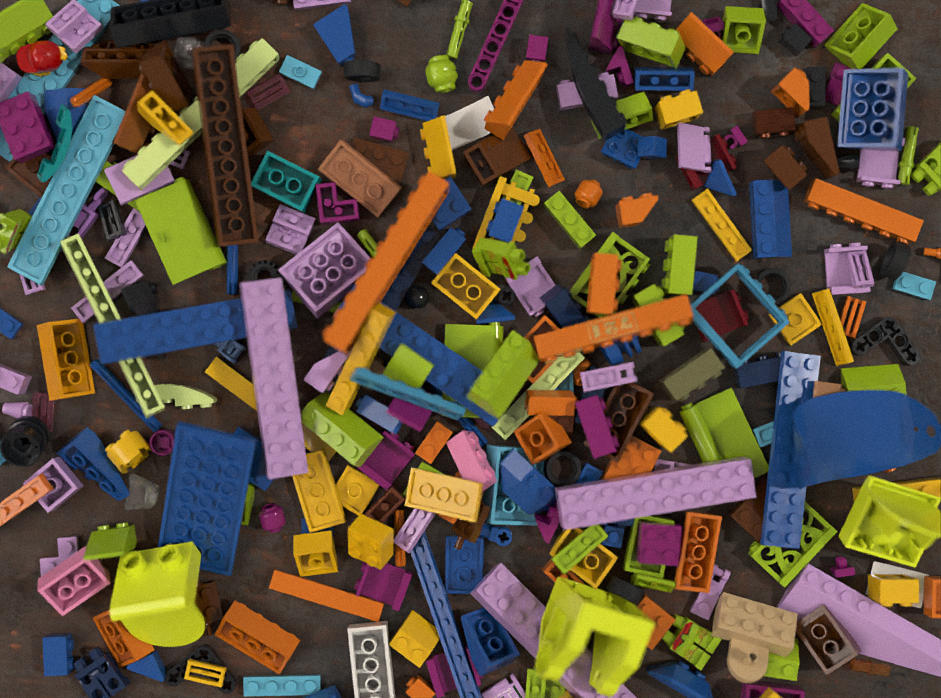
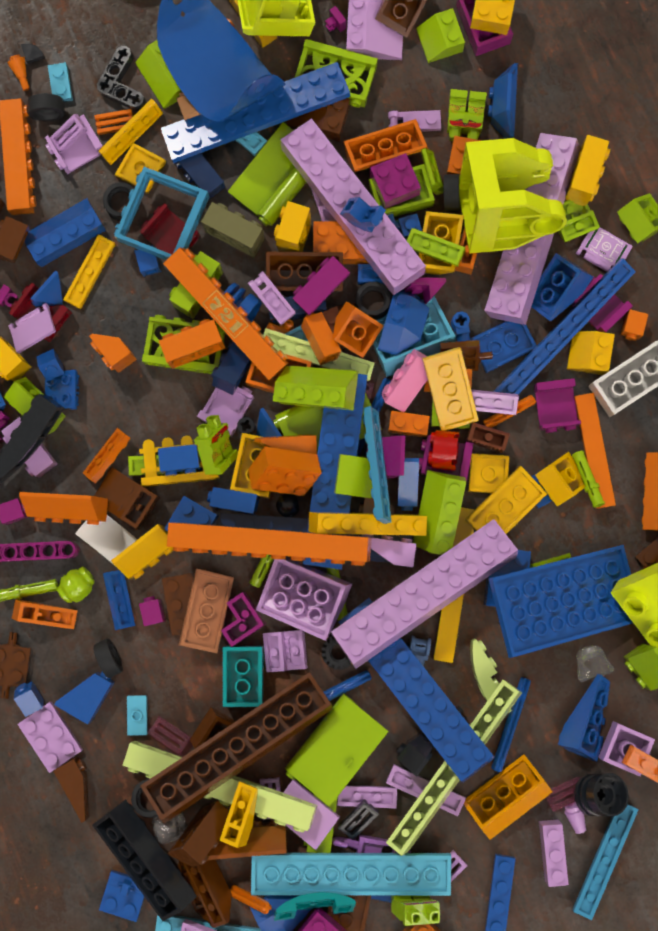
camera: 105 degrees left, 5 degrees down
yellow brick [105,430,152,474] -> none
magenta wheel [150,429,176,455] -> none
magenta head [259,503,286,533] -> none
yellow brick [348,514,394,570] -> none
blue arm [349,84,374,108] -> none
lime brick [543,191,596,249] -> none
orange head [574,179,603,209] -> none
lime brick [661,234,697,296] -> none
tan brick [711,592,797,683] -> none
none -> orange slope [12,599,78,629]
none -> orange brick [248,446,322,496]
none -> orange slope [255,435,317,454]
none -> blue brick [340,197,386,232]
none -> red brick [428,430,460,471]
none -> lime pin [572,451,605,508]

